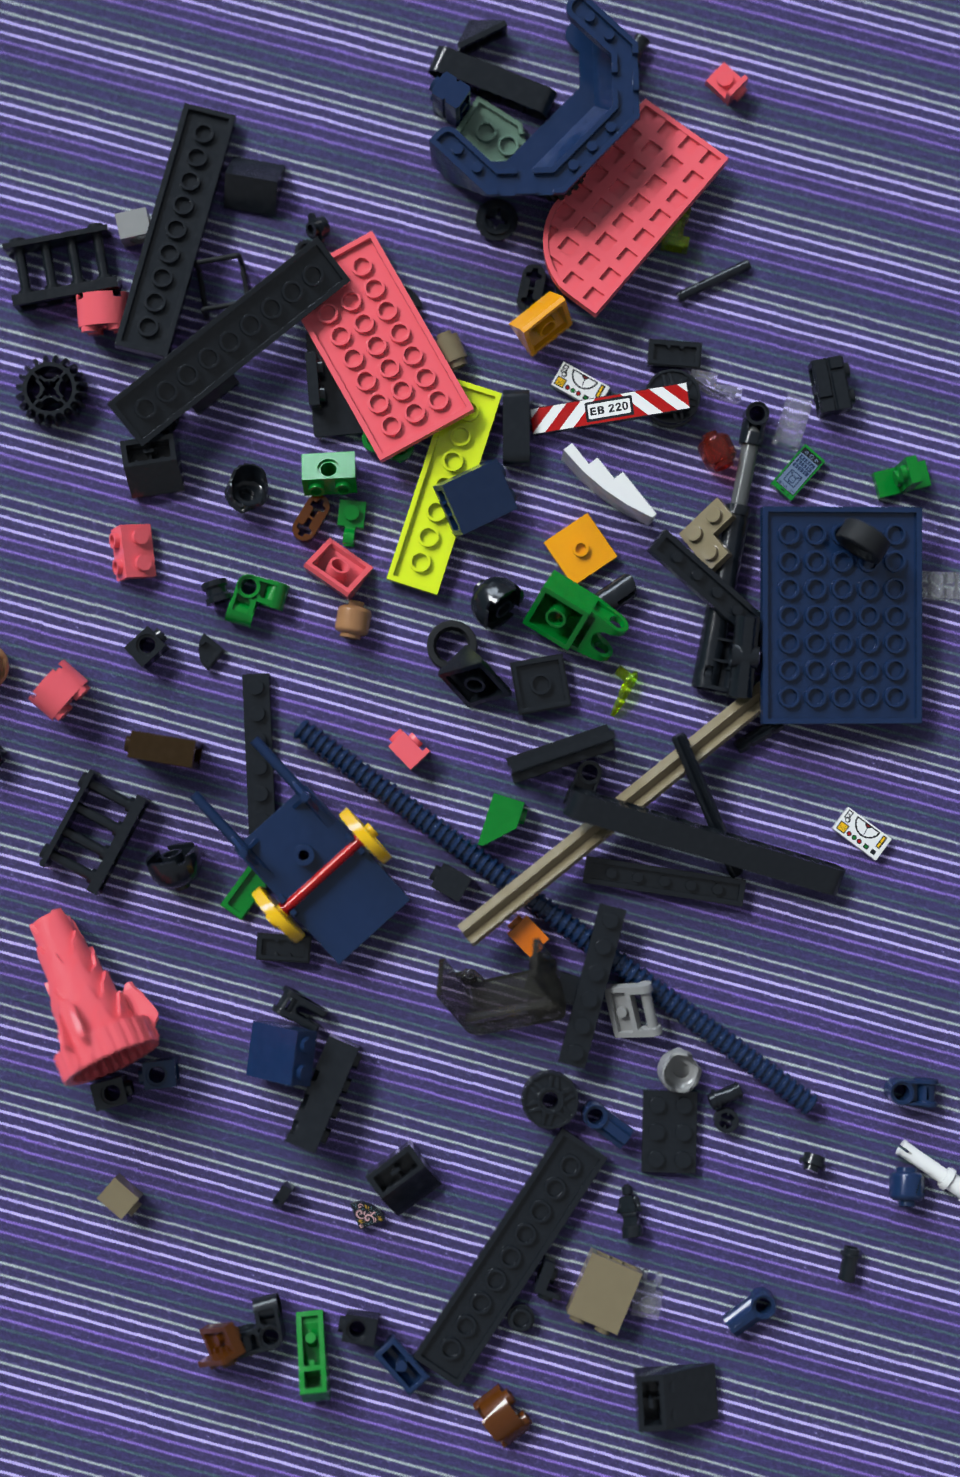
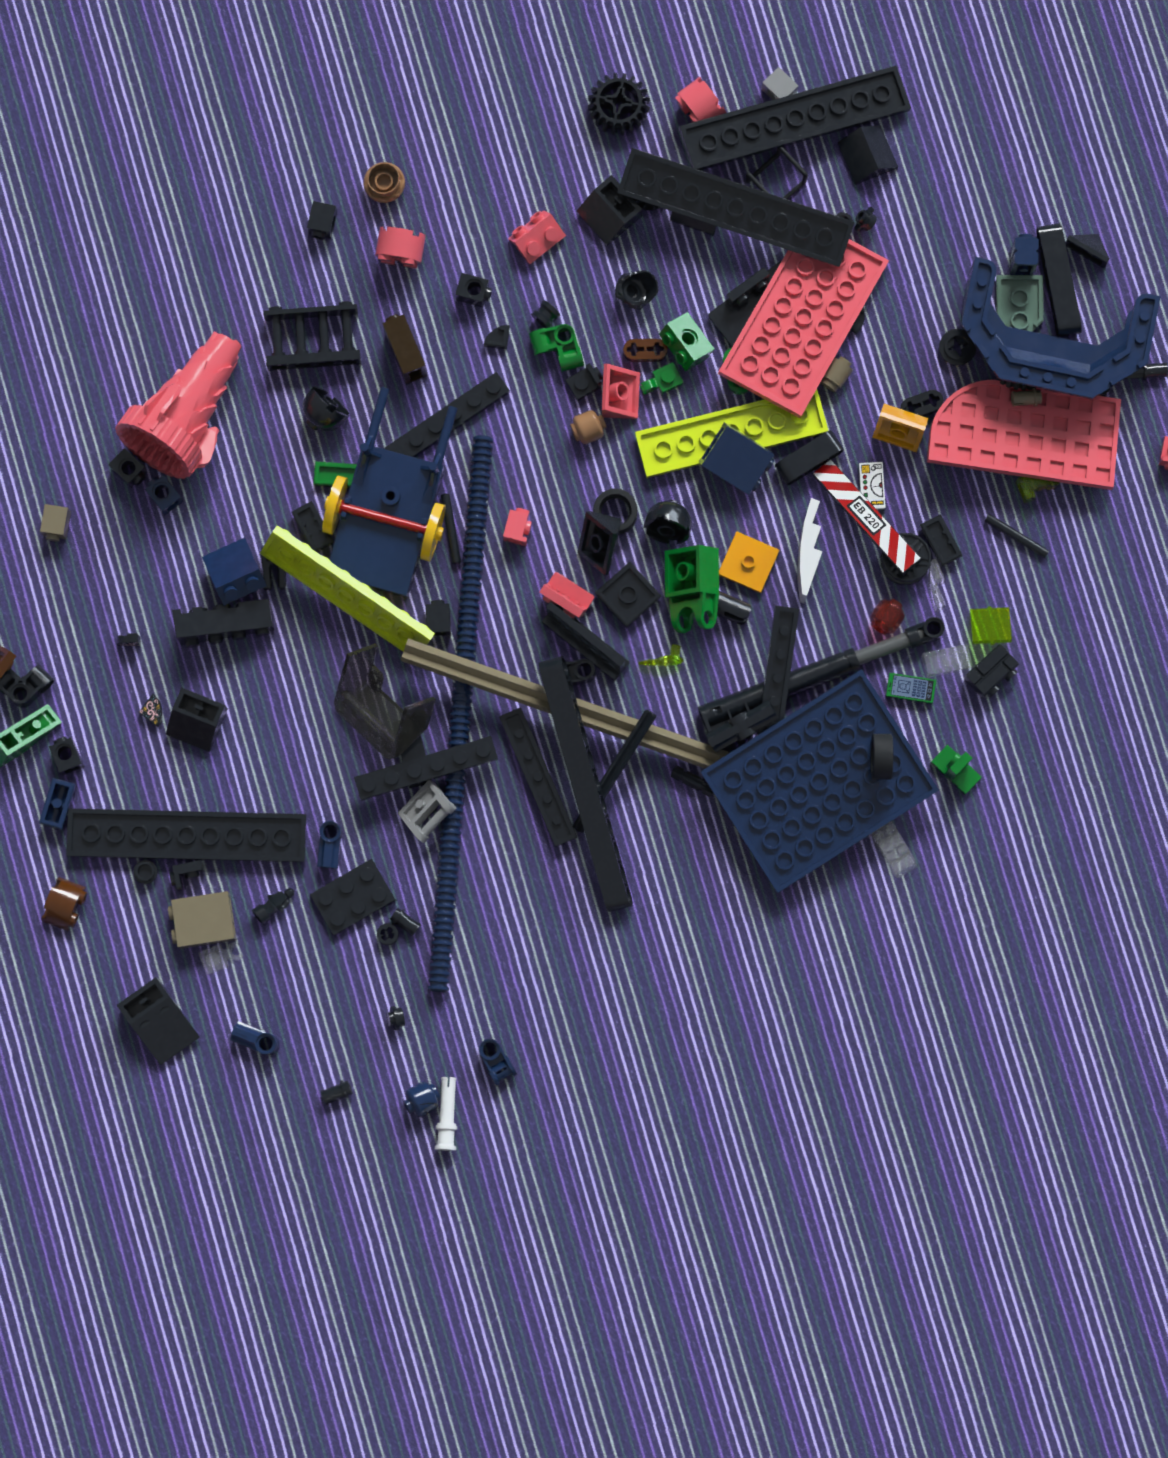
camera: 60 degrees right, 5 degrees down
black fence [2,223,122,313] -> none
green slope [478,793,528,846] -> none
orange brick [507,915,549,957] -> none
black wheel [521,1070,579,1129] -> none
light grey hair [657,1047,702,1093] -> none
dark tan plate [679,497,736,572] -> none
white tile [831,807,892,861] -> none
none -> neon yellow plate [260,526,435,652]
none -> black bar [441,494,461,564]
none -> coral bracket [539,572,595,619]
none -> black bracket [565,363,603,401]
none -> clear neon green piece [970,606,1012,645]
none -> dark tan pin [1011,388,1042,407]

